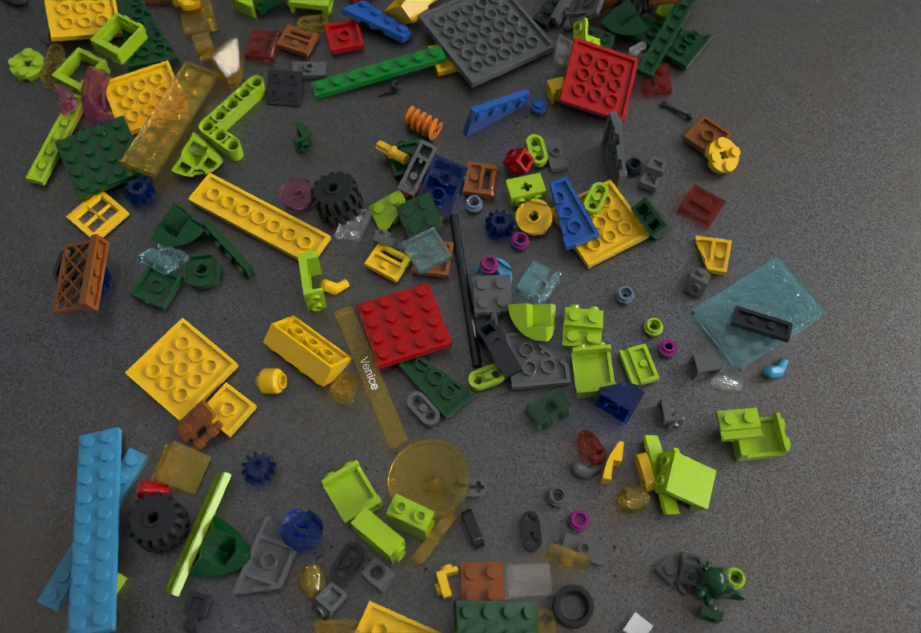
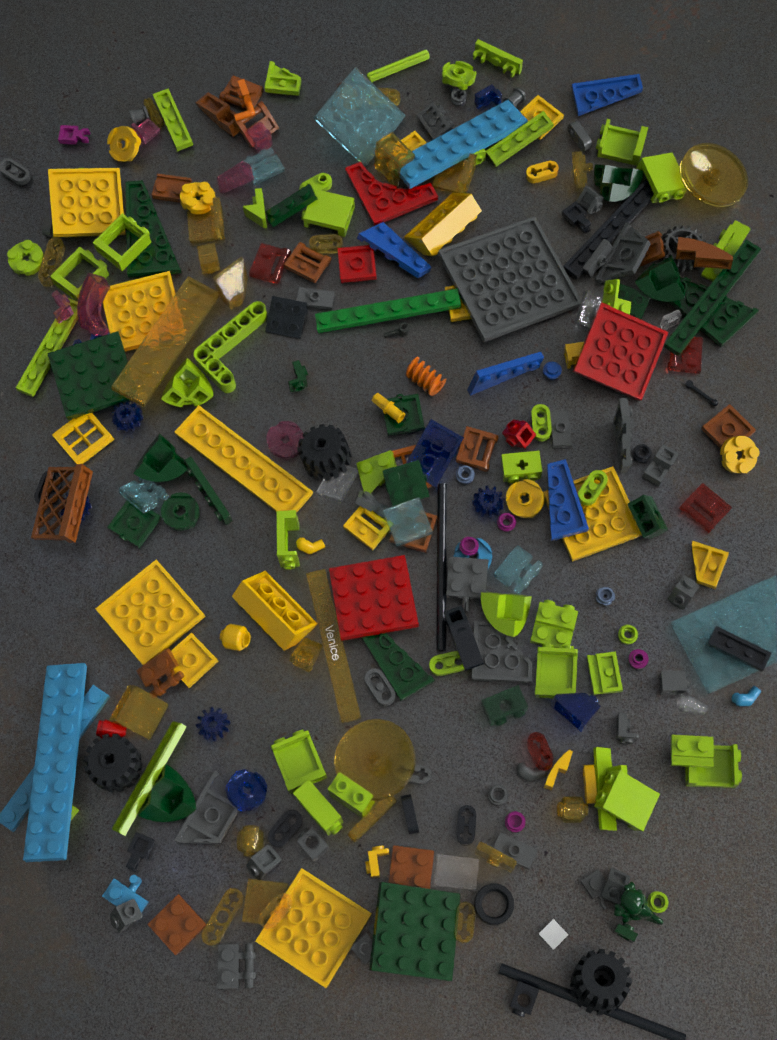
camera: 15 degrees right, 5 degrees up
dark grey slope [397,139,438,197] -> none

